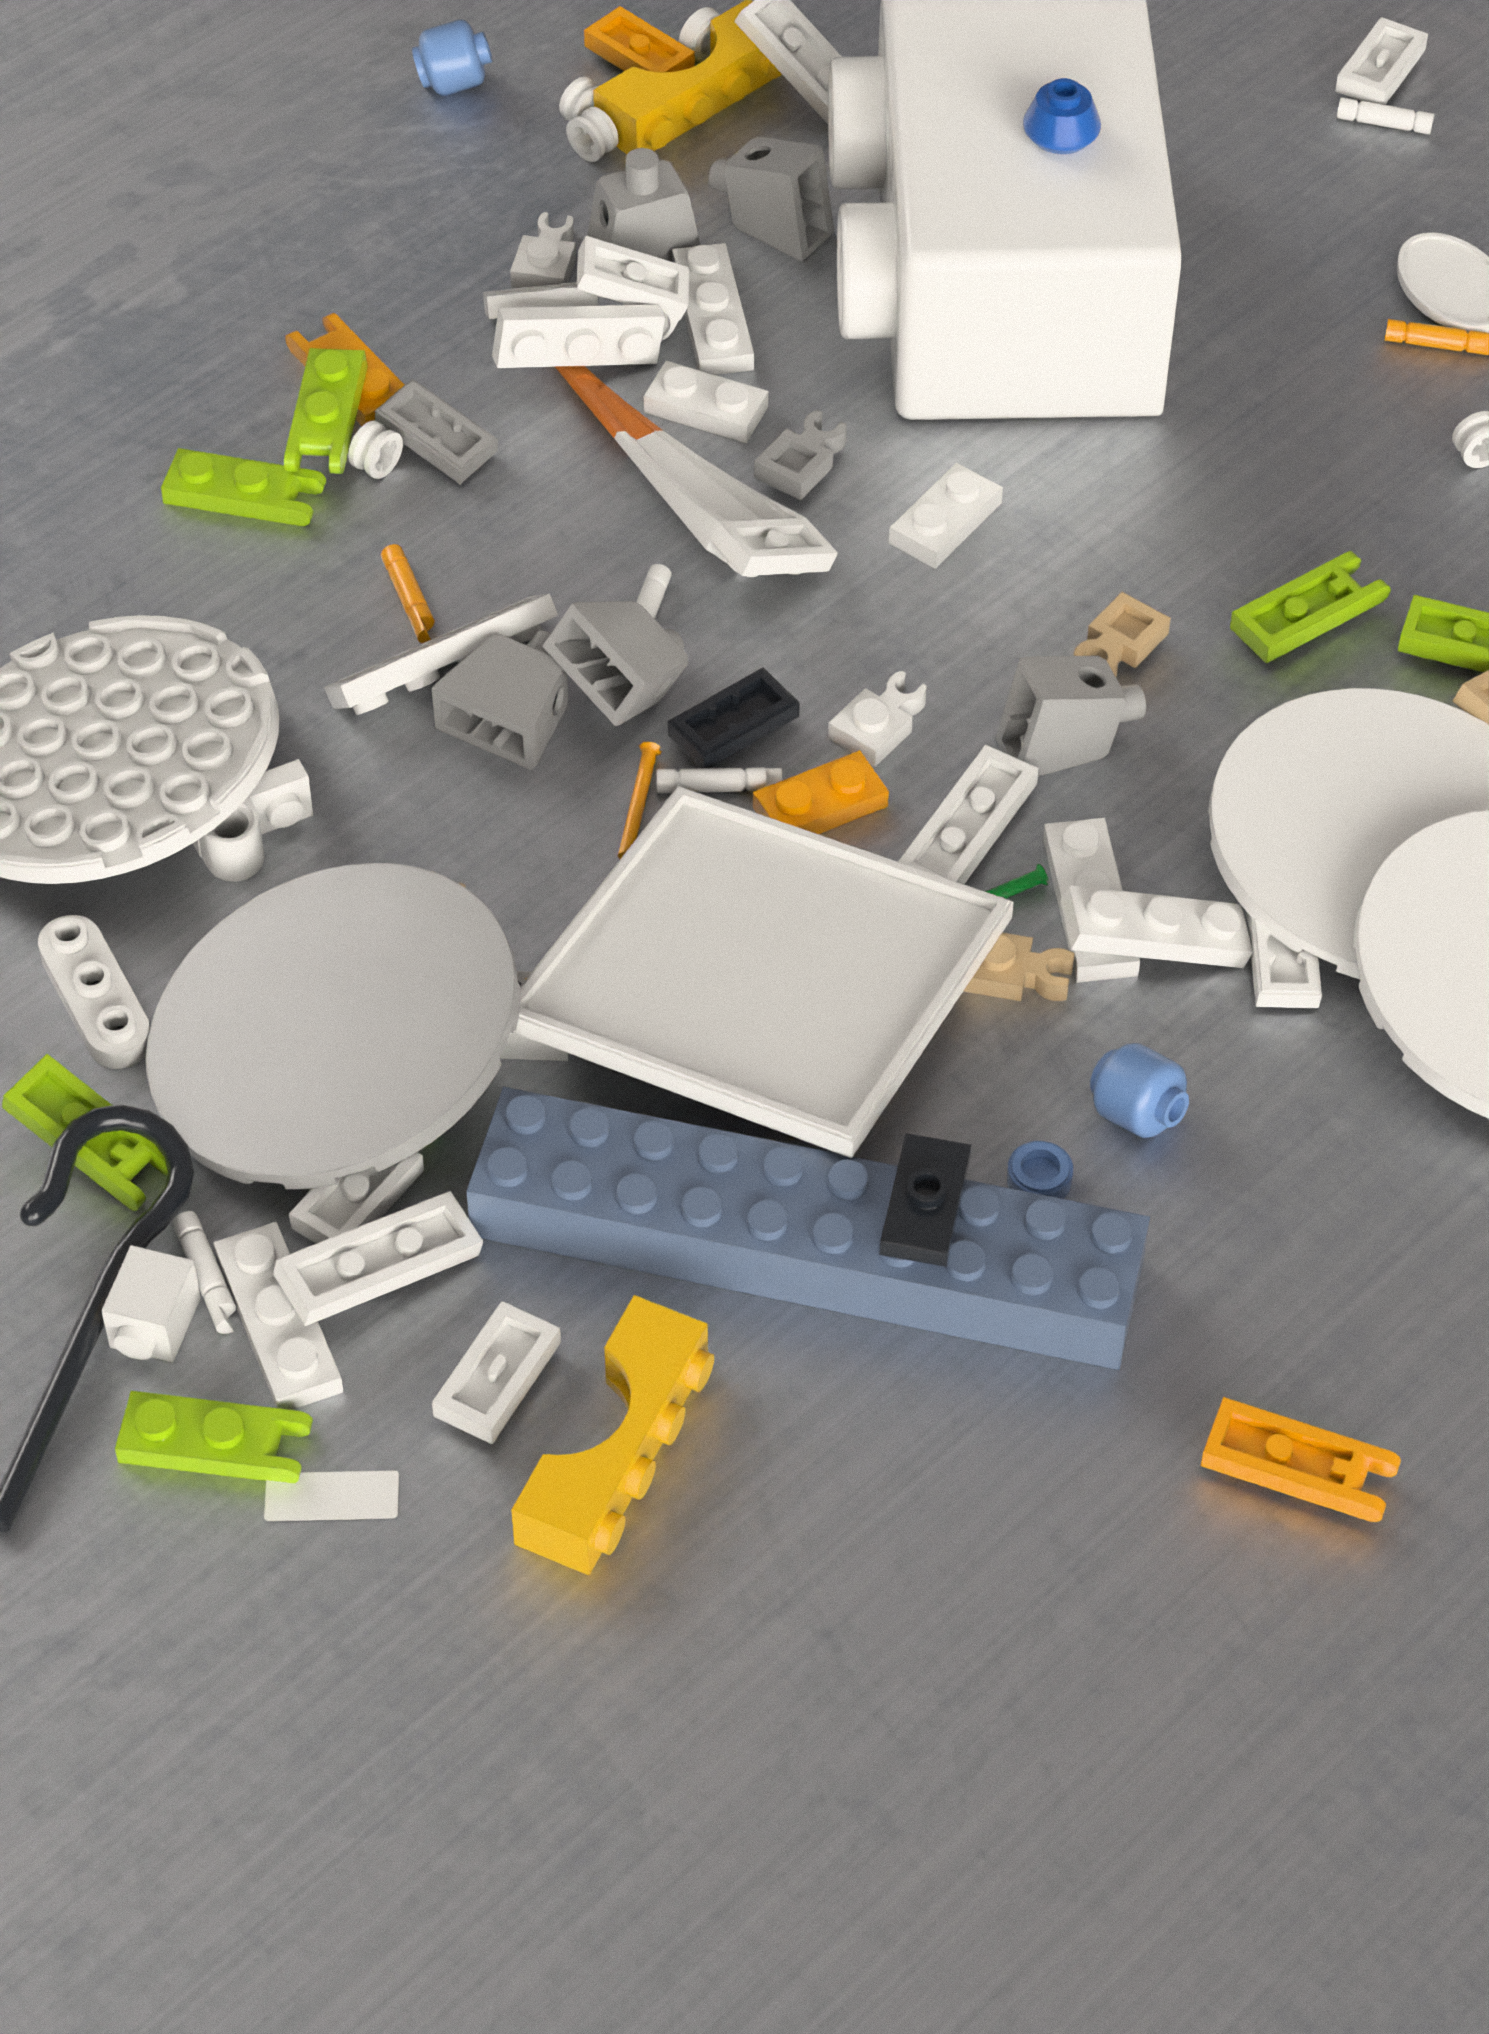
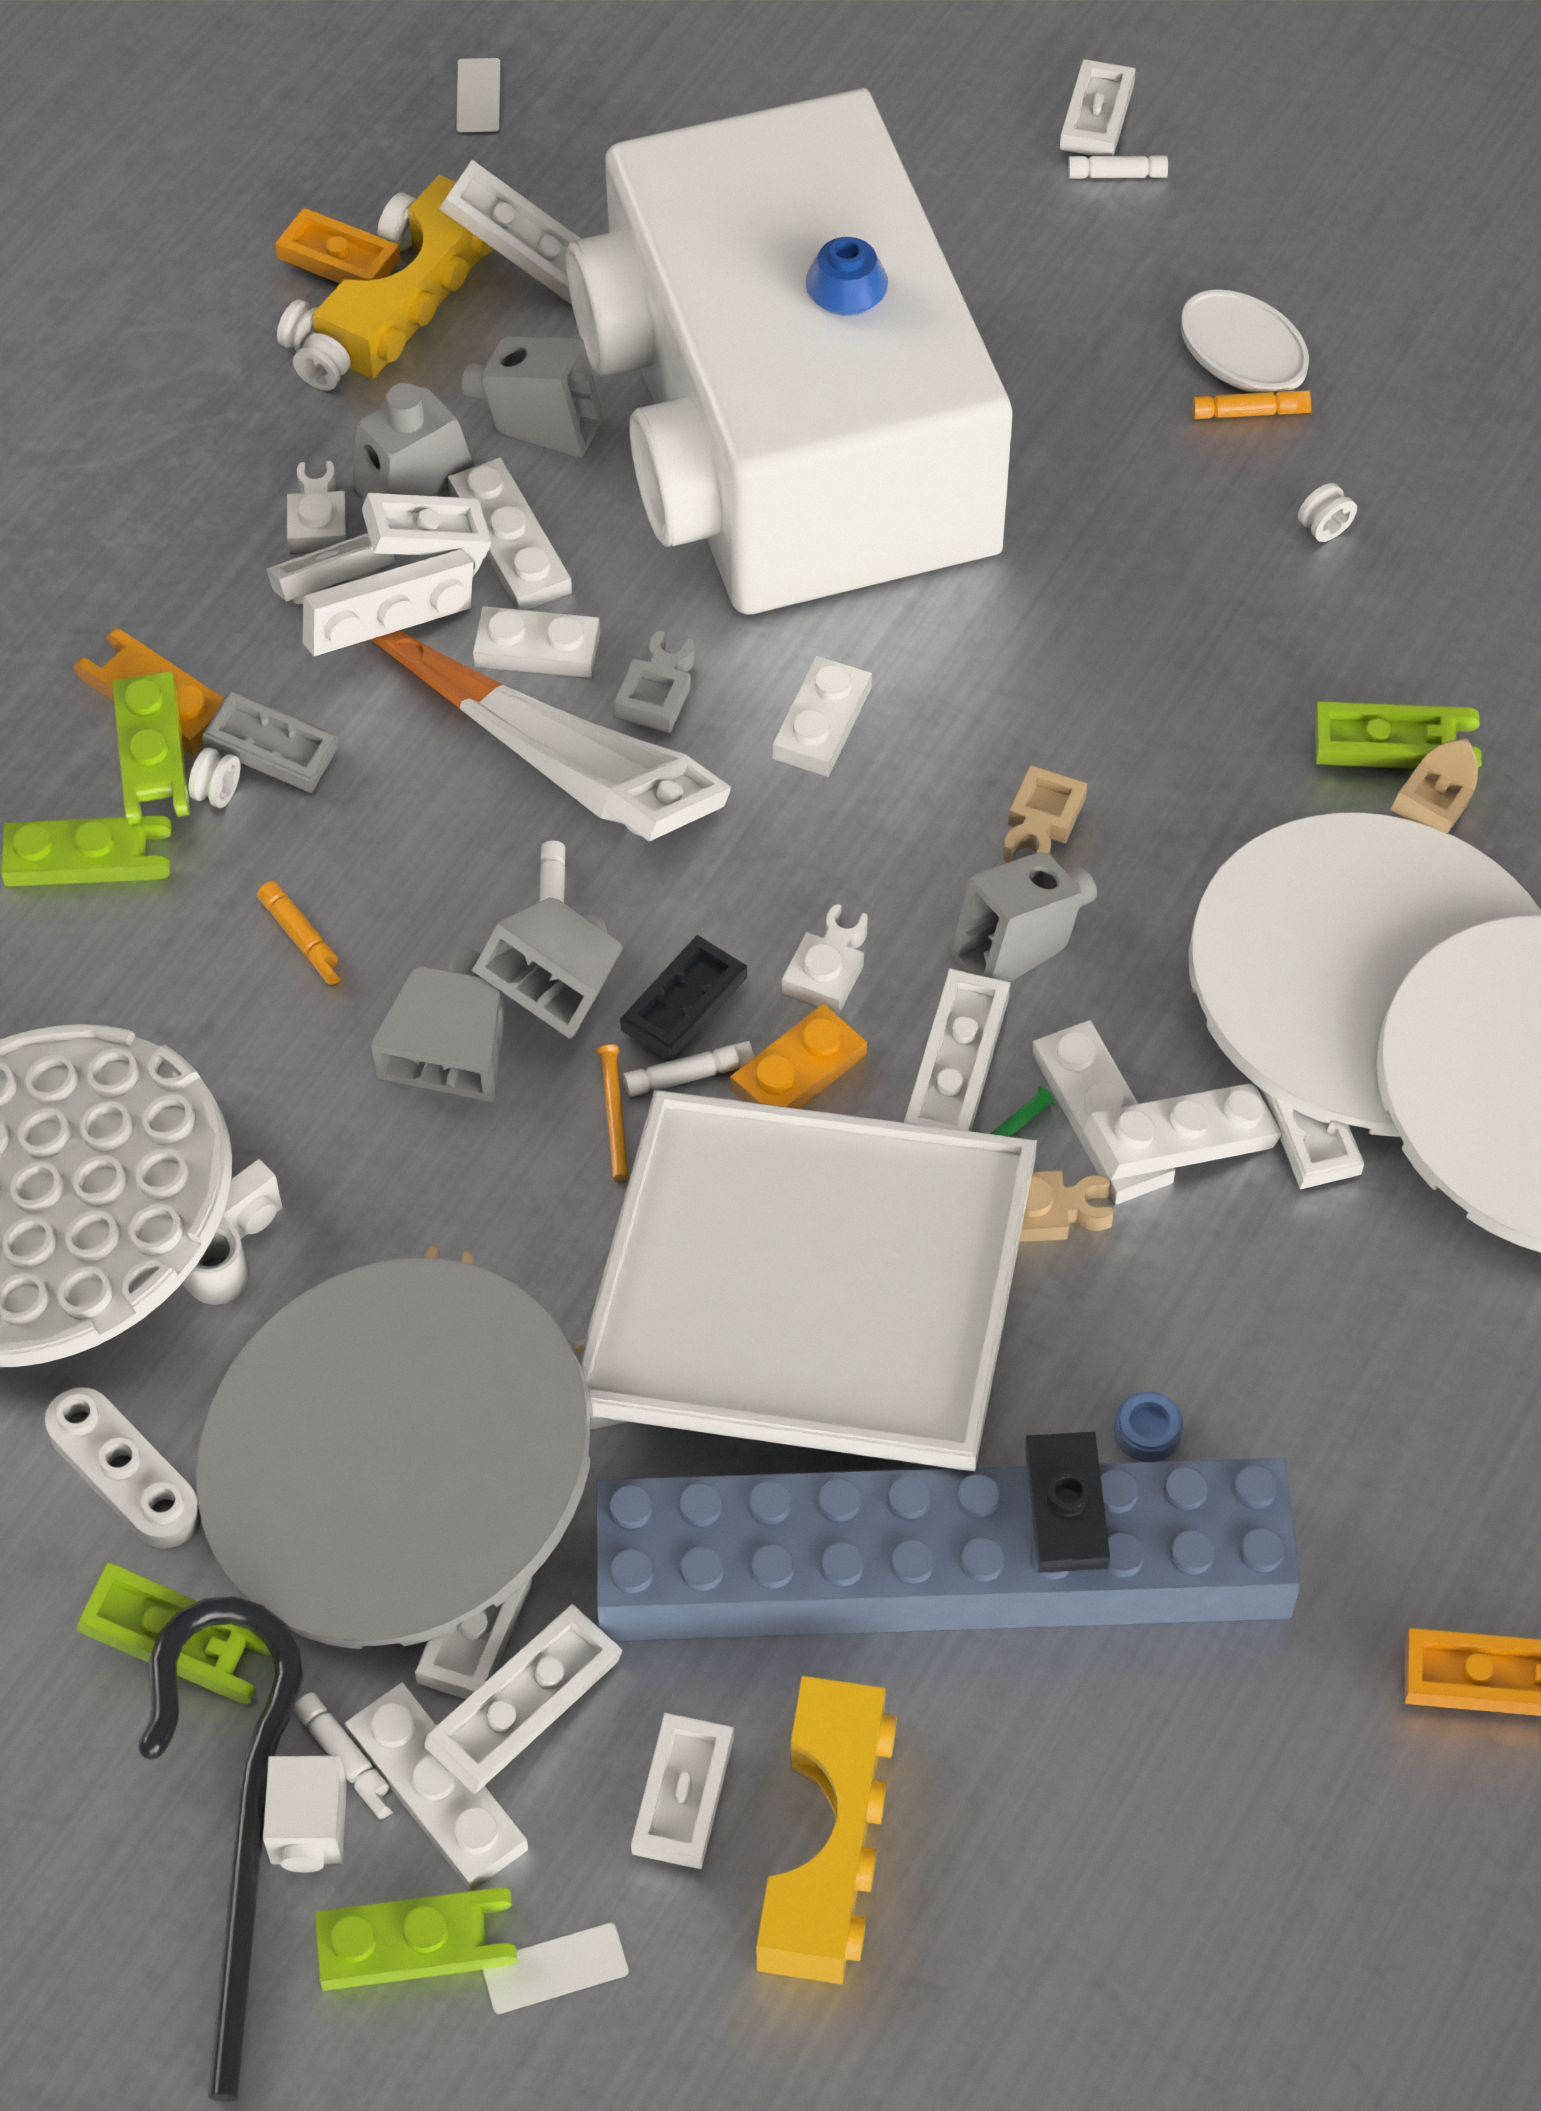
camera: 15 degrees left, 5 degrees up
white plate [324,593,558,715] -> none
medium blue head [412,19,493,96] -> none
medium blue head [1090,1043,1189,1138] -> none
lime hinge [1230,551,1391,664] -> none

